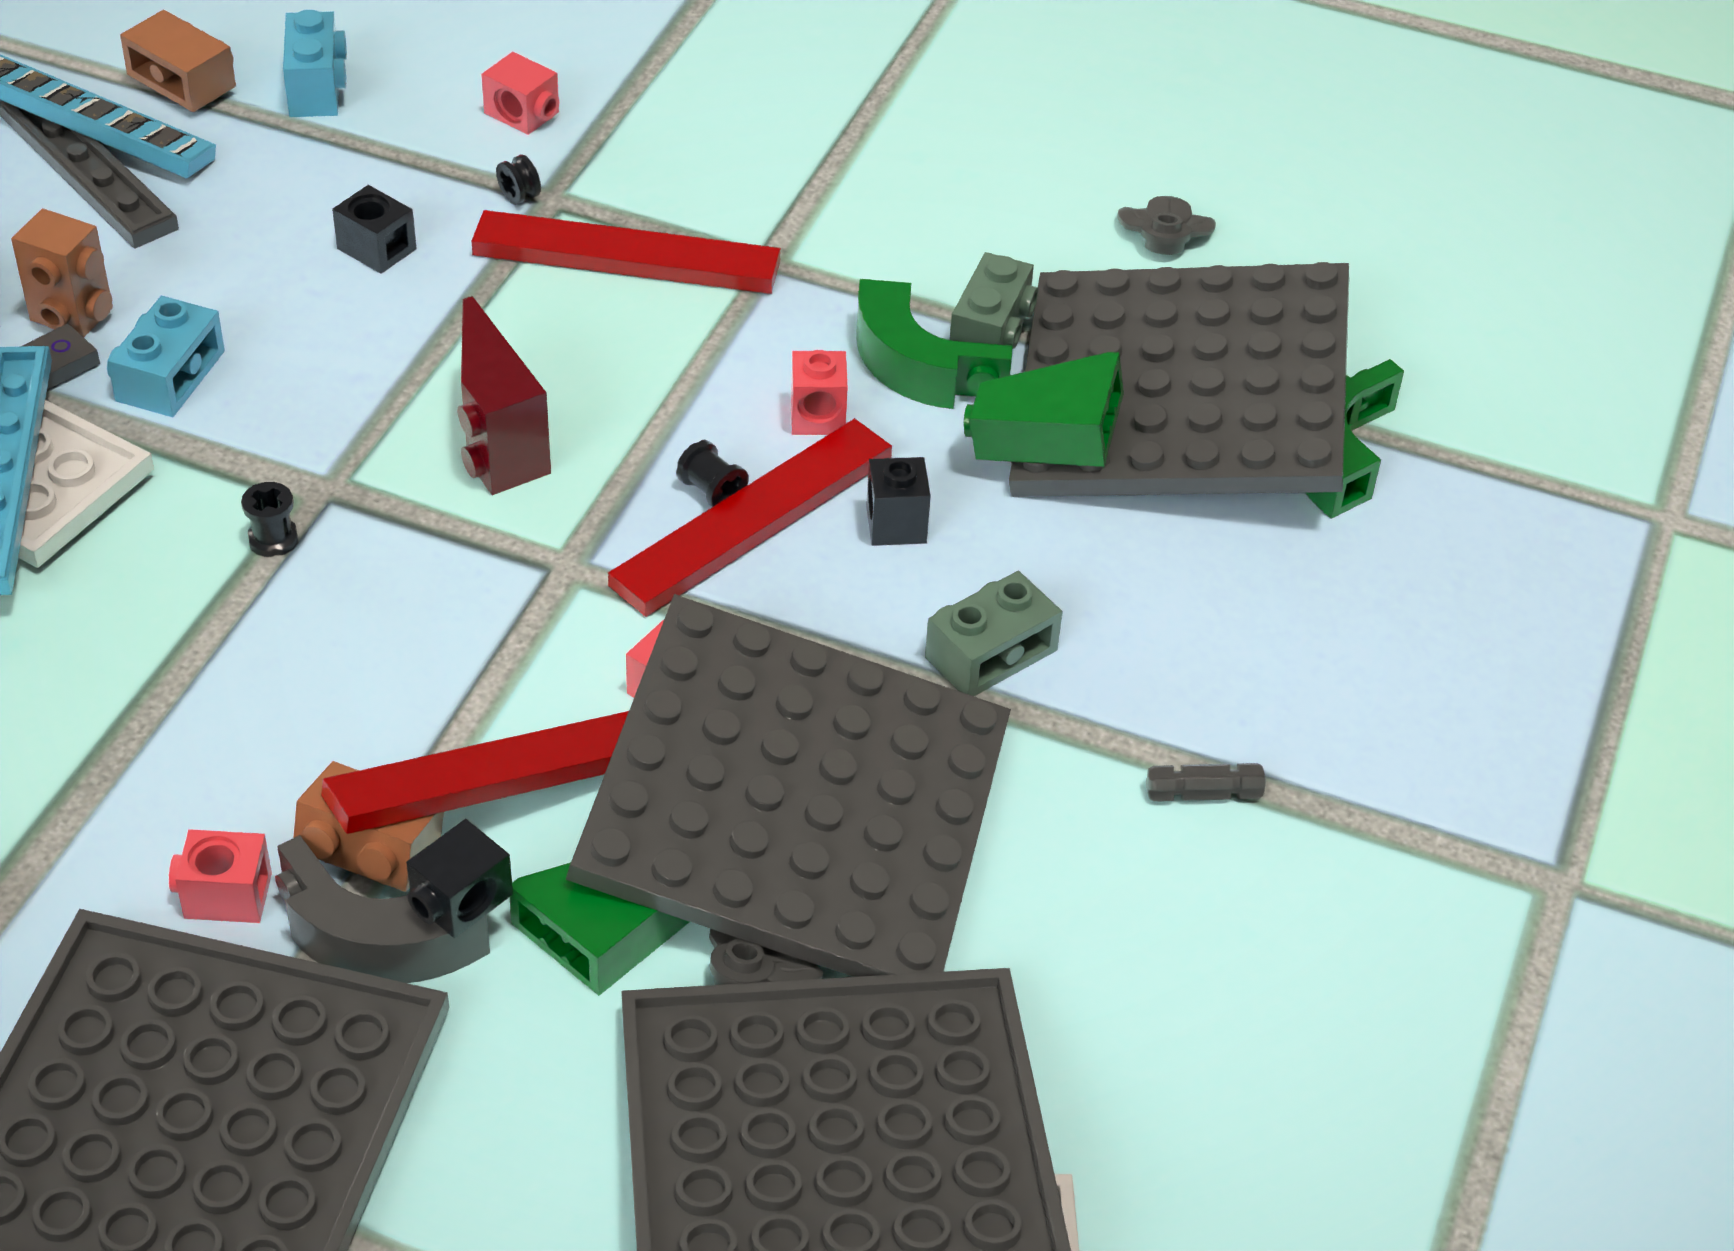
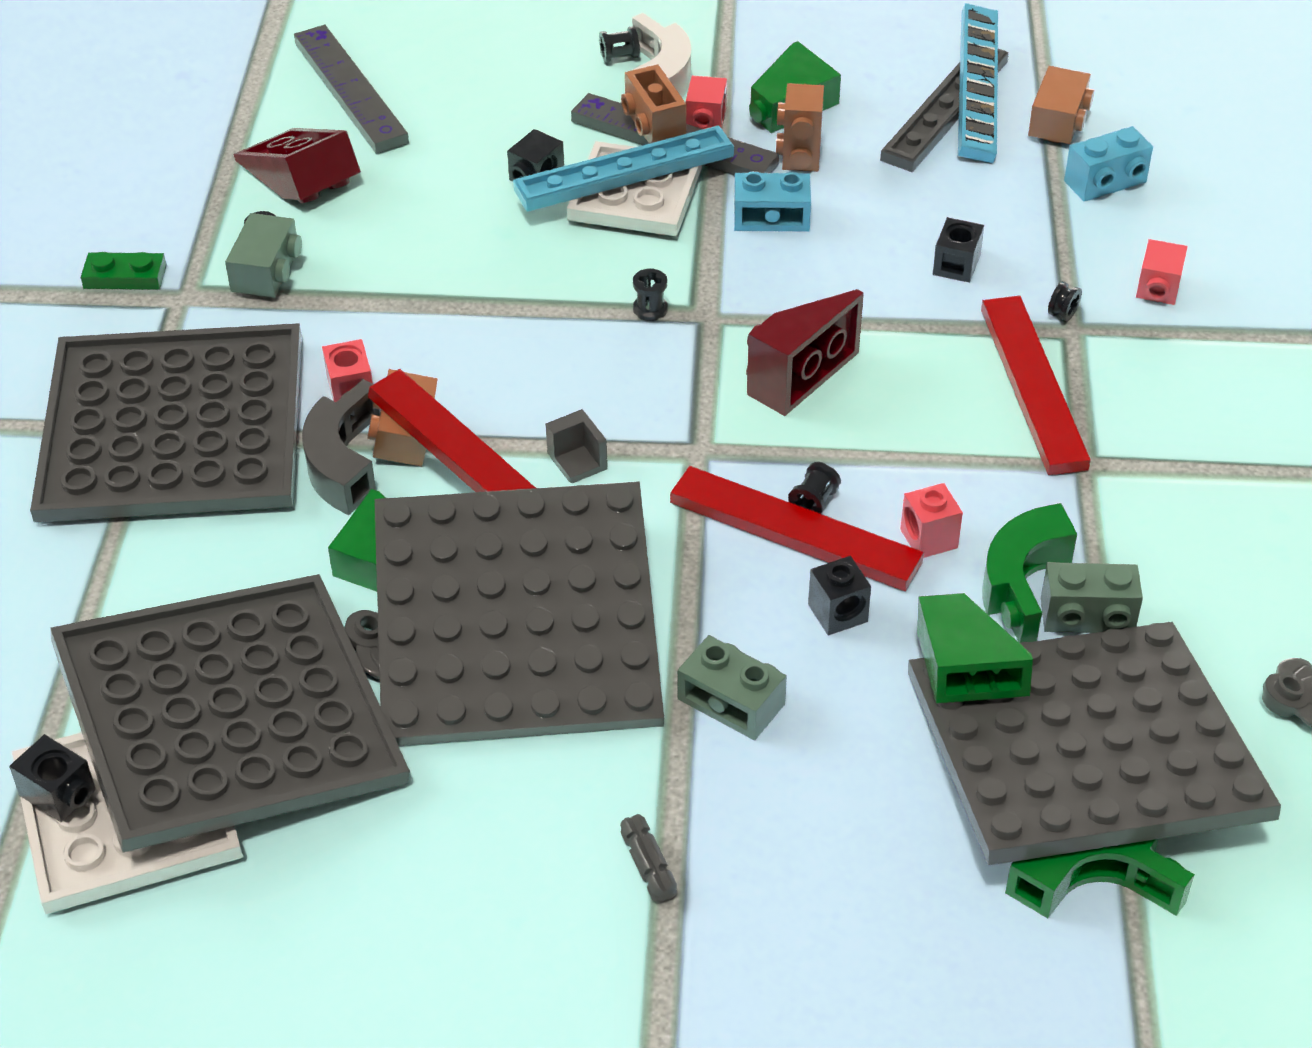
camera: 75 degrees right, 0 degrees up
black brick [406,818,513,939] -> none
none -> dark grey panel [545,409,608,483]

